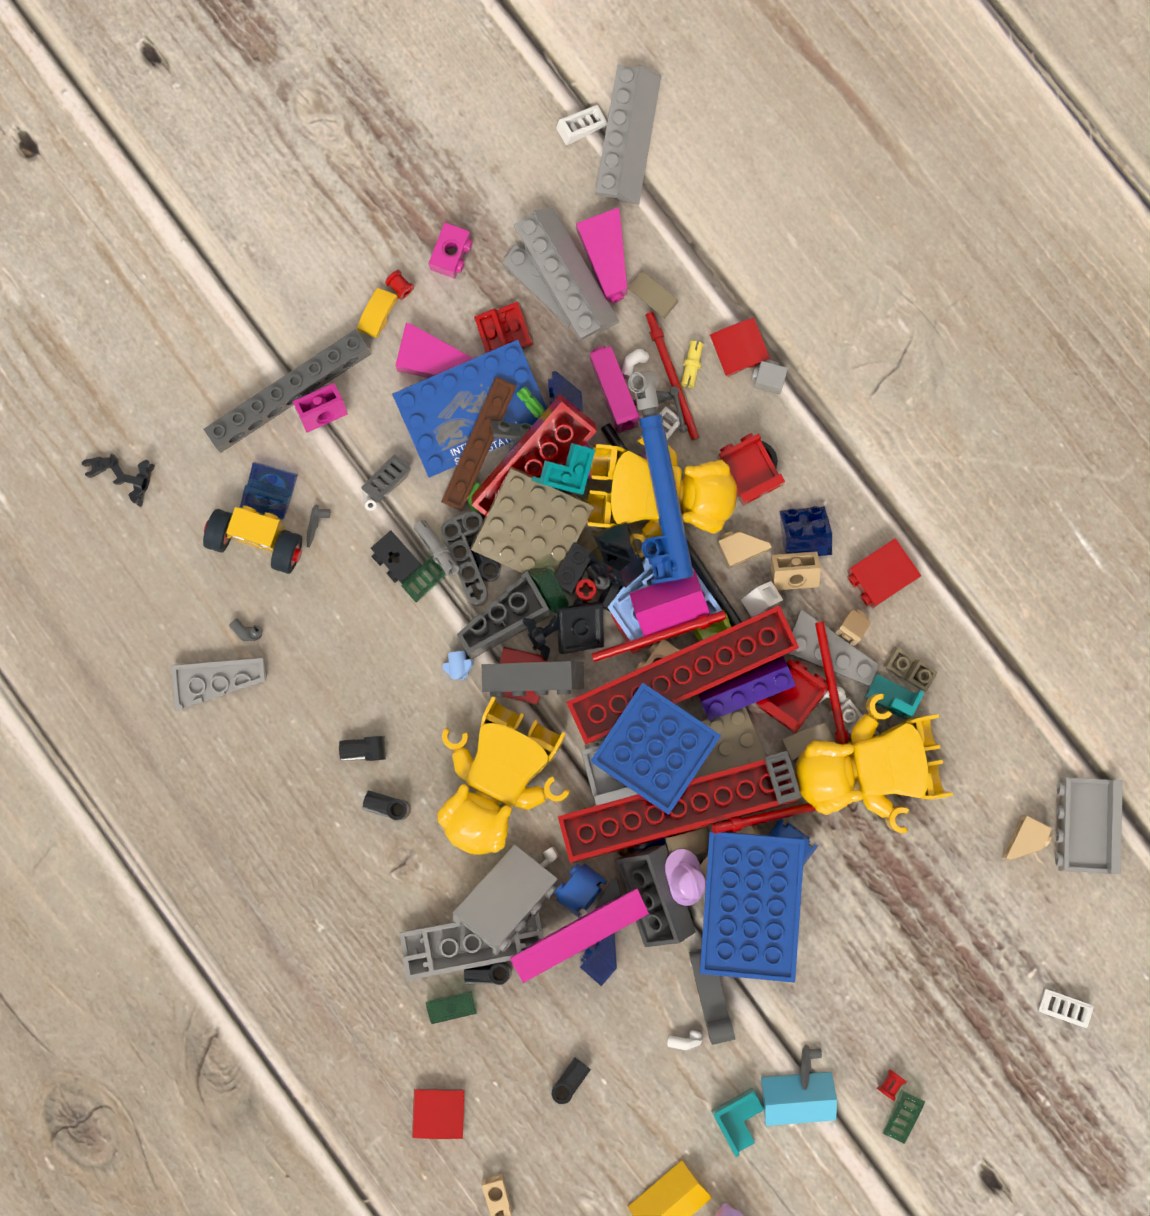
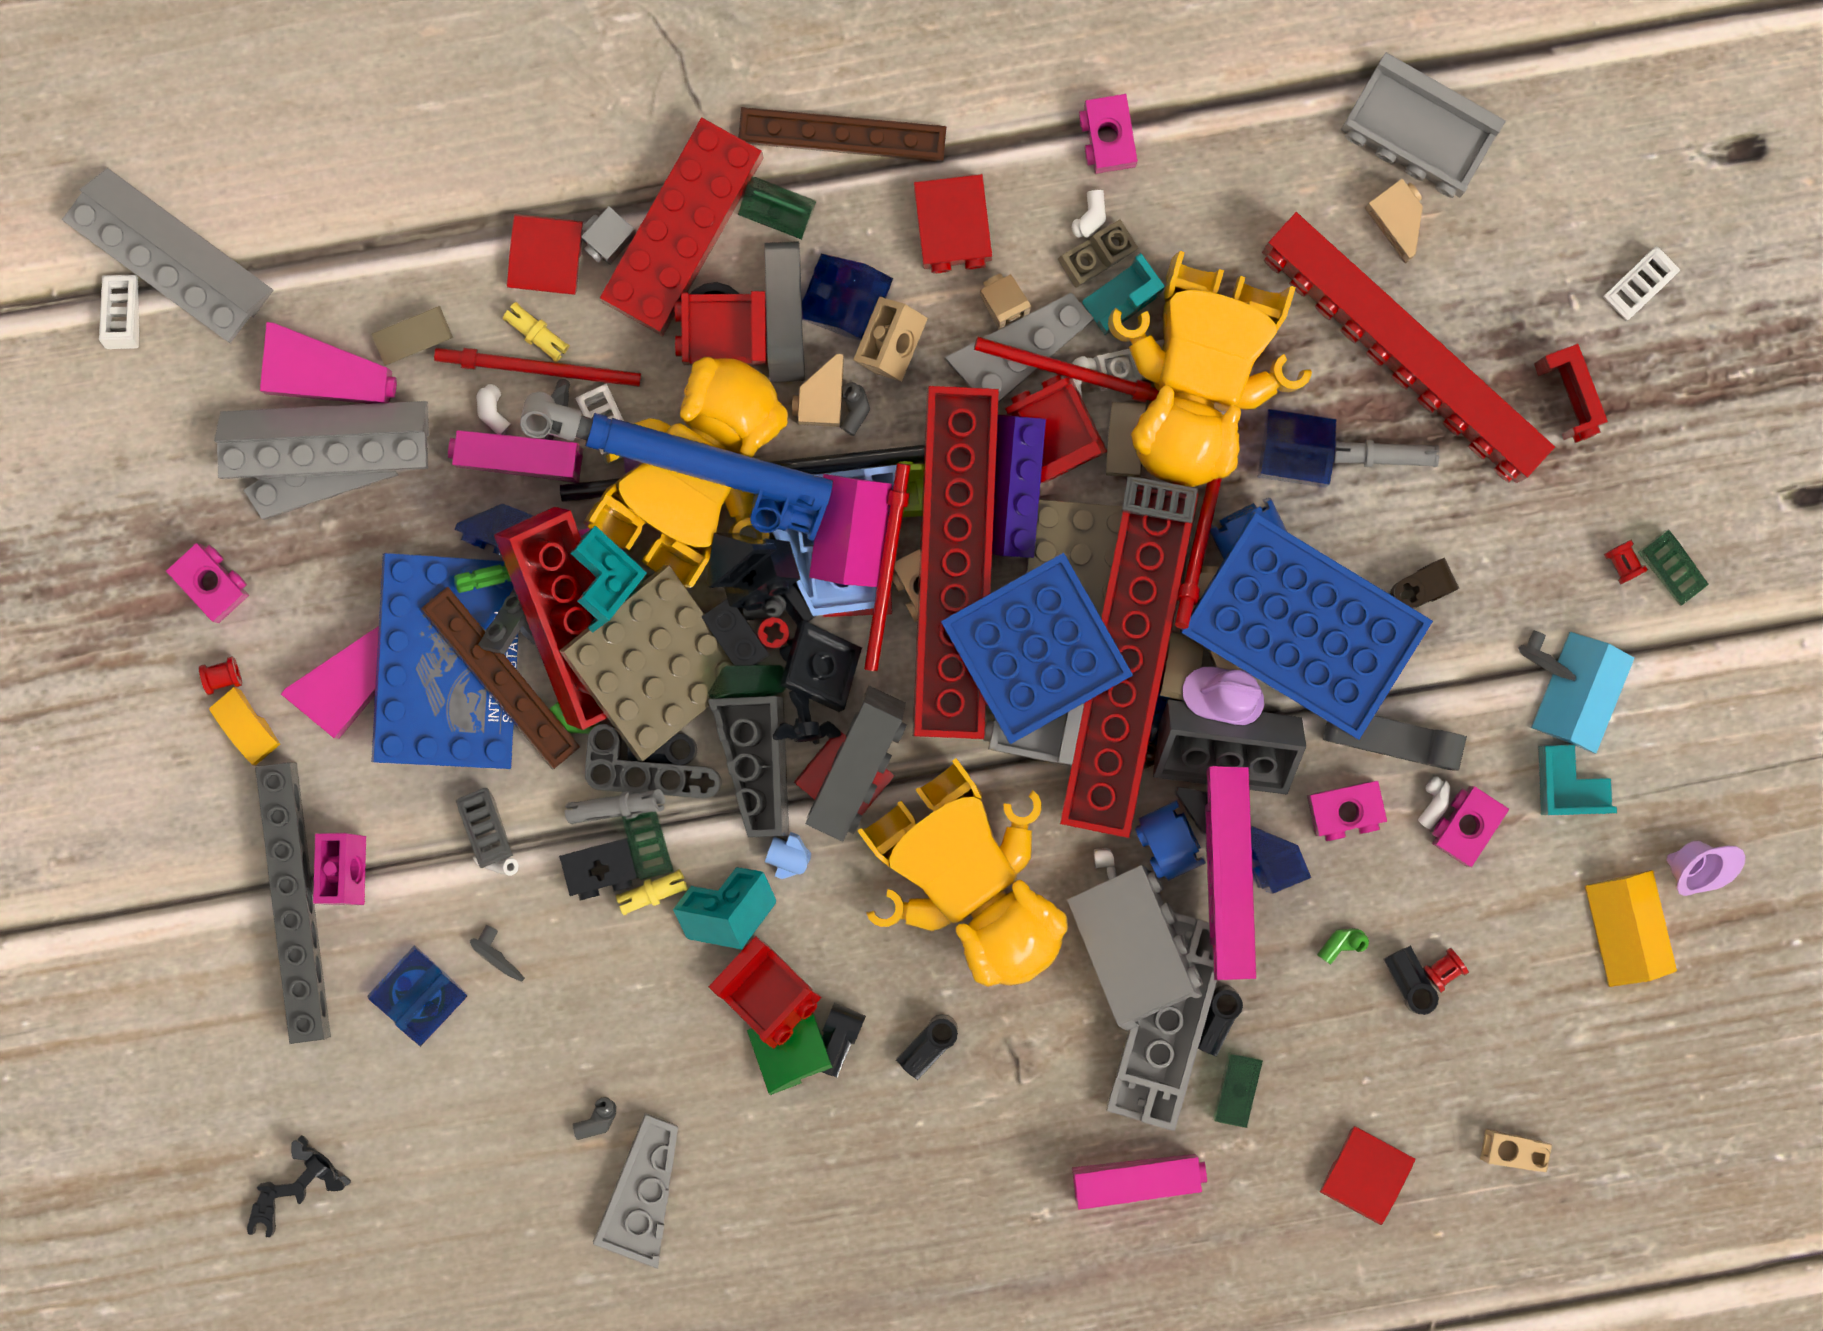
camera: 60 degrees left, 5 degrees up
brick [203,506,302,574] -> none
red slope [474,302,534,353] -> none
dark grey hinge [670,387,688,433] -> none
white brick [741,581,783,618] -> none
none -> red brick [600,117,764,337]
none -> light yellow pin [615,869,688,915]
none -> teal panel [673,867,776,950]
none -> red panel [708,936,822,1048]
none -> reddish brown tile [738,107,947,162]
none -> clear green slope [738,177,816,240]
none -> green slope [747,1013,833,1095]
none -> dark grey beam [765,241,805,382]
none -> dark grey arm [840,382,870,436]
none -> white arm [1071,190,1106,238]
none -> dark pink slope [1072,1154,1207,1210]
none -> dark pink brick [1079,94,1138,174]
none -> clear blue slope [1257,409,1337,488]
none -> red brick [1262,212,1555,483]
none -> dark pink brick [1307,781,1387,841]
none -> bright green arm [1317,928,1369,965]
none -> light grey pin [1333,440,1439,467]
none -> dark brown piece [1390,557,1460,609]
none -> red bush [1423,948,1469,993]
none -> dark pink brick [1432,786,1509,867]
none -> red panel [1534,344,1608,443]

